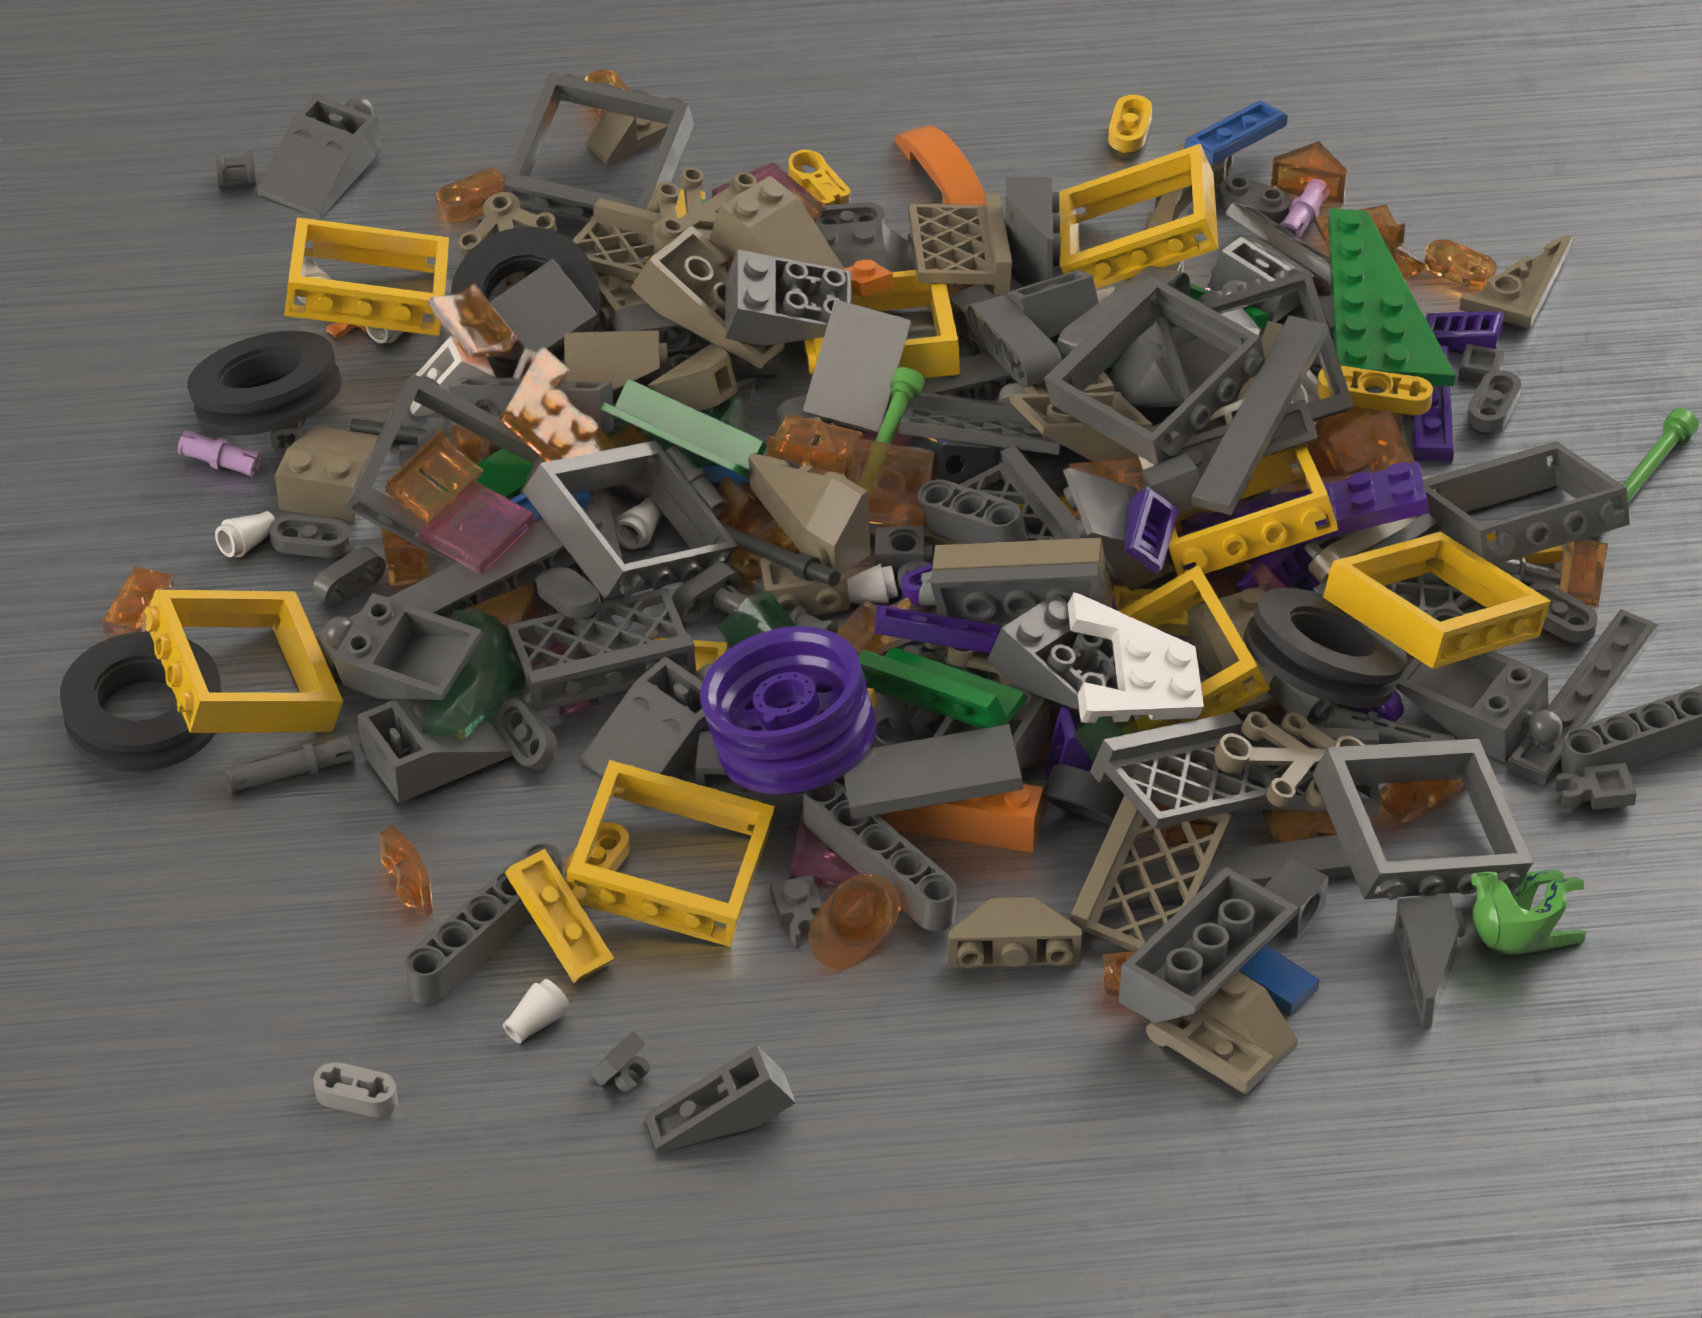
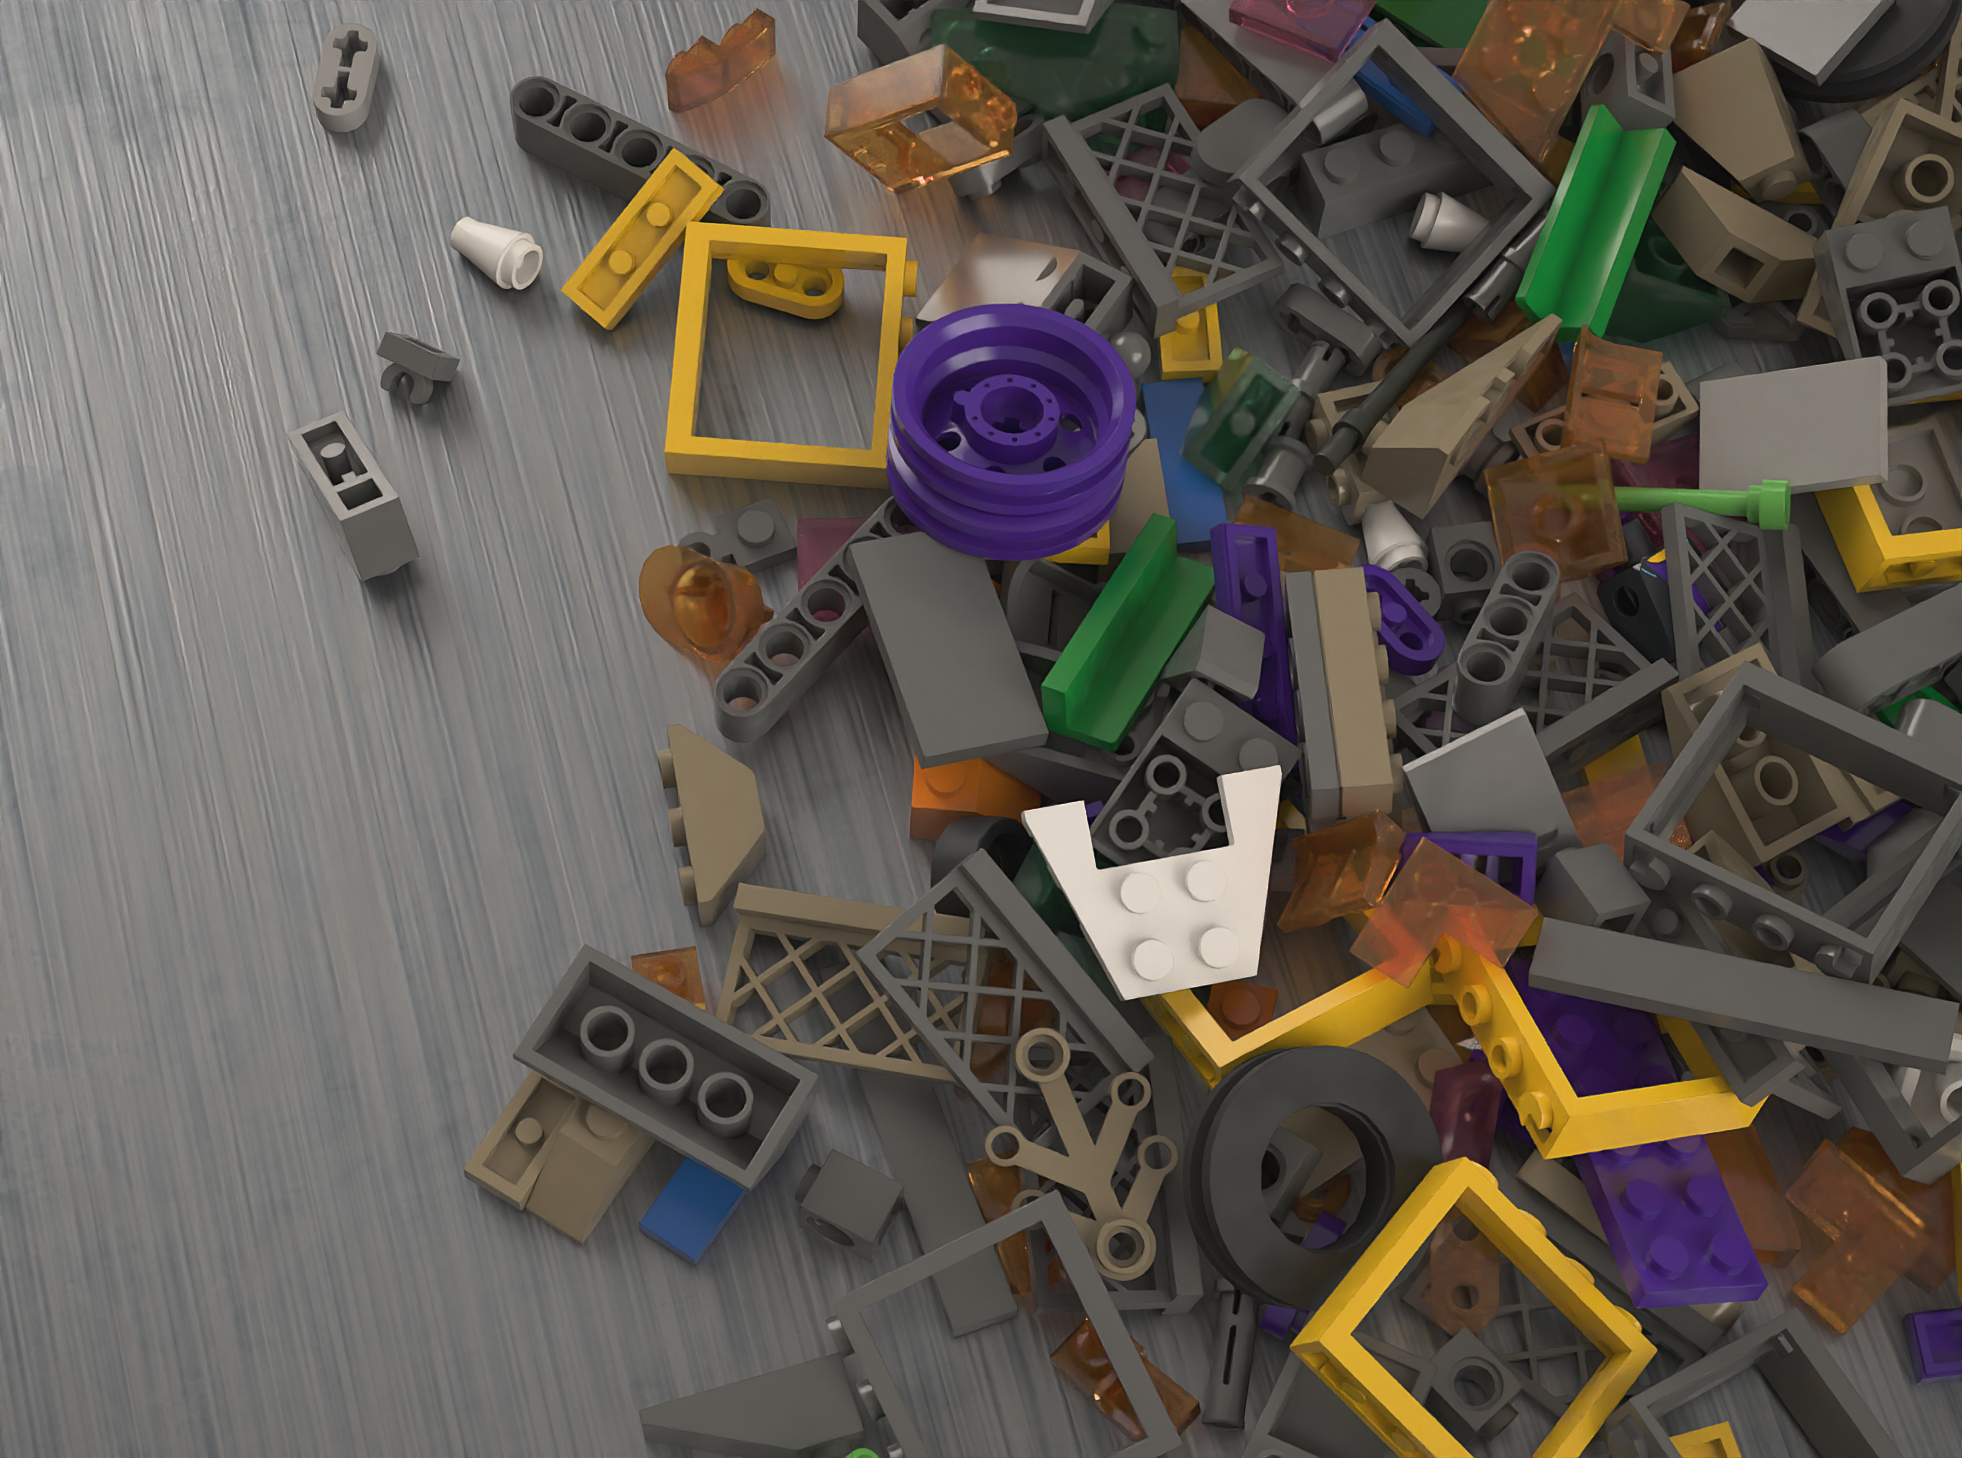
camera: 75 degrees right, 20 degrees up
none -> clear orange window [824,44,1017,195]
none -> dark grey slope [1159,605,1265,704]
none -> clear orange piece [1277,809,1407,933]
none -> clear orange plate [1349,836,1541,989]

